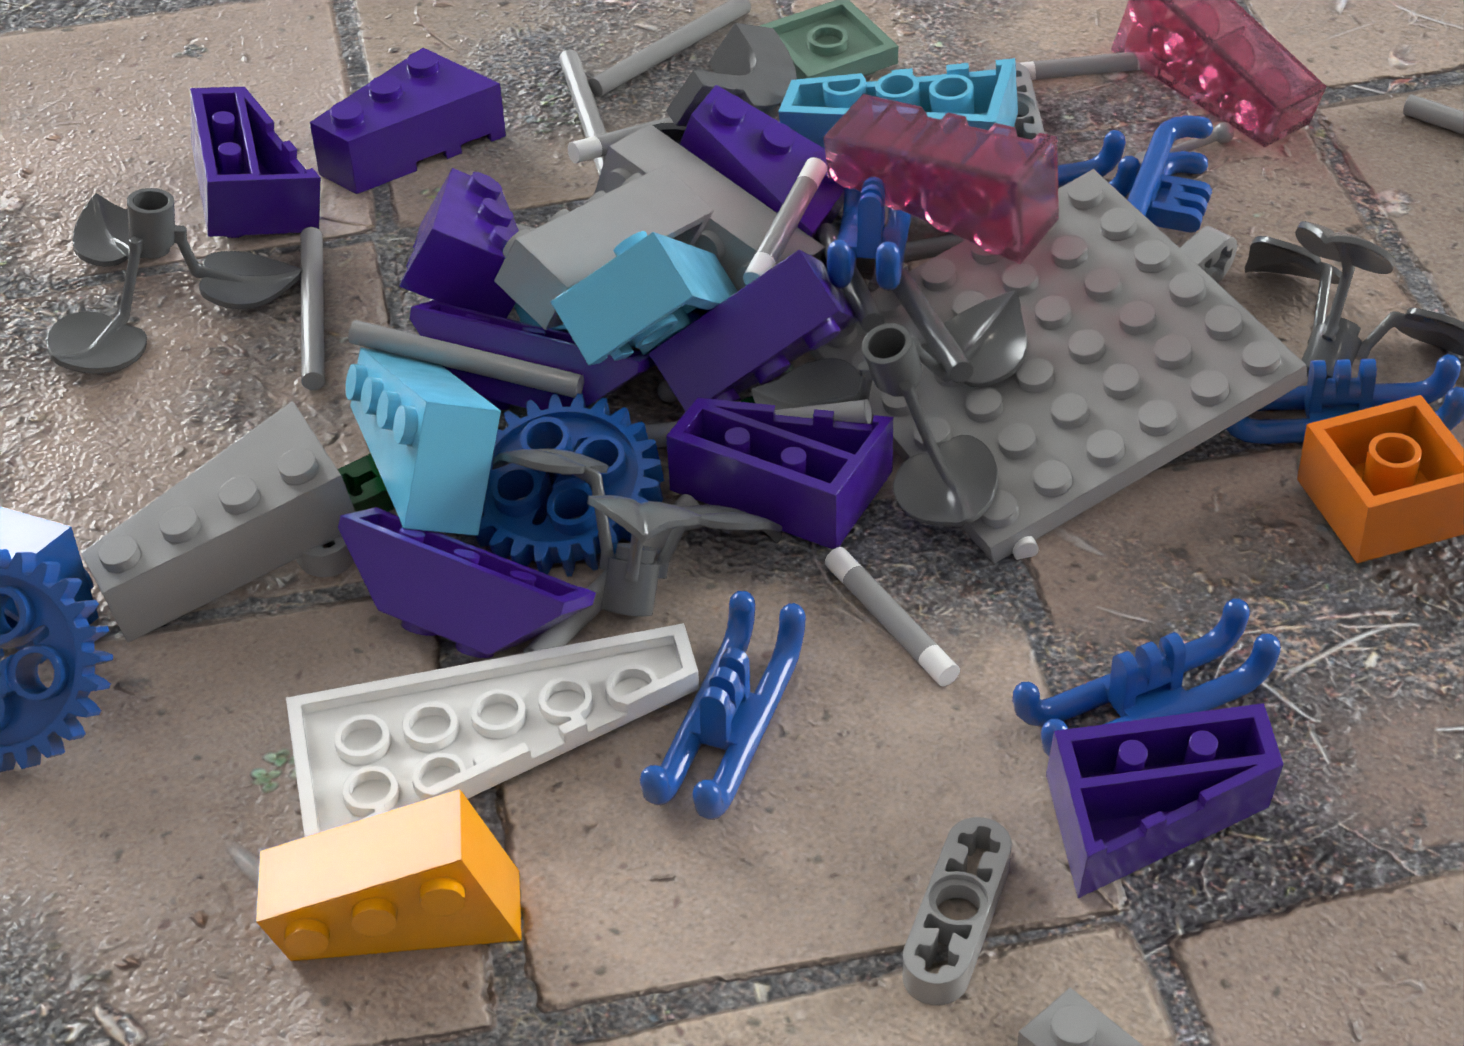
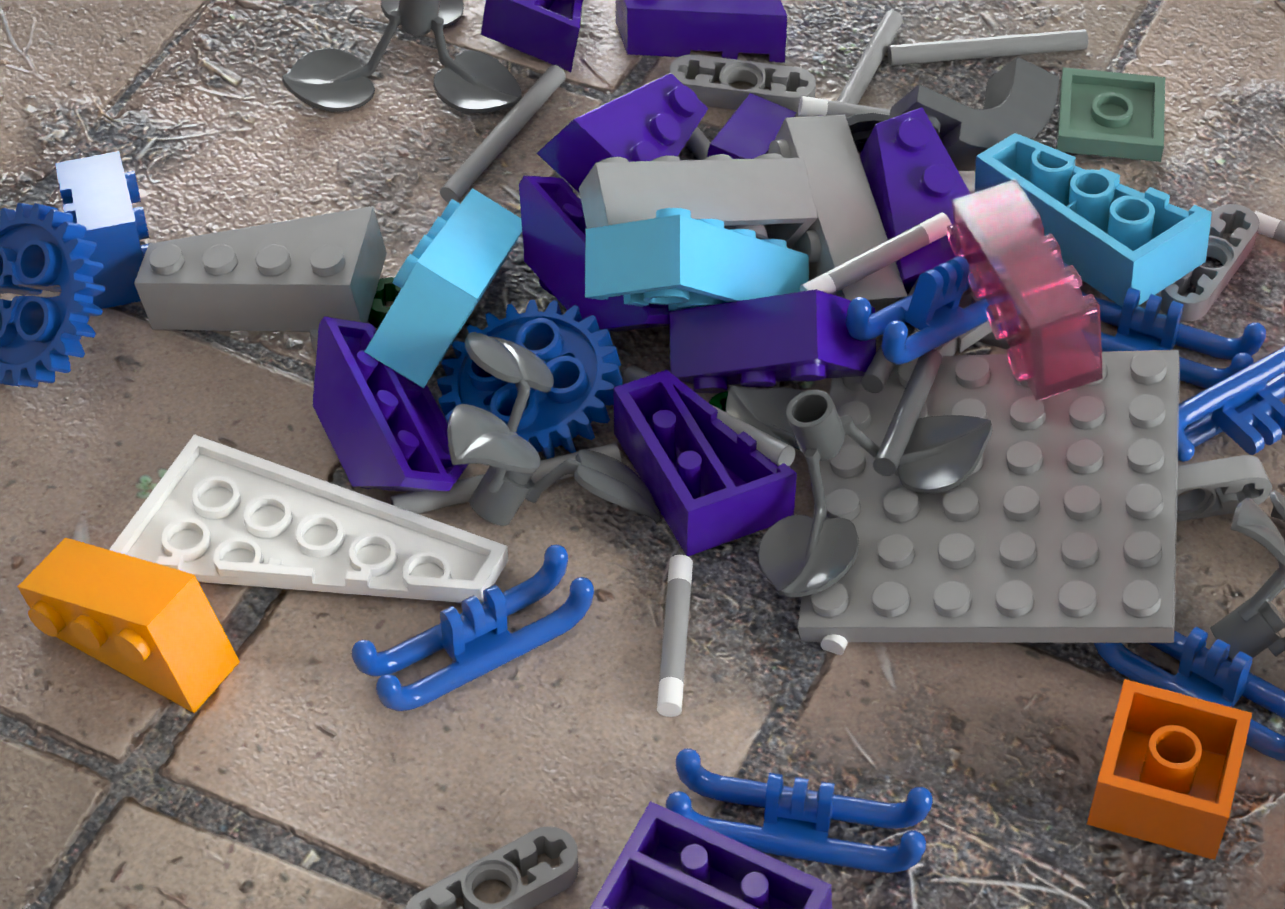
camera: 35 degrees right, 5 degrees up
light grey bar [348,320,584,398] -> none
none -> light grey beam [669,54,816,116]
none -> dark purple tile [706,93,797,159]

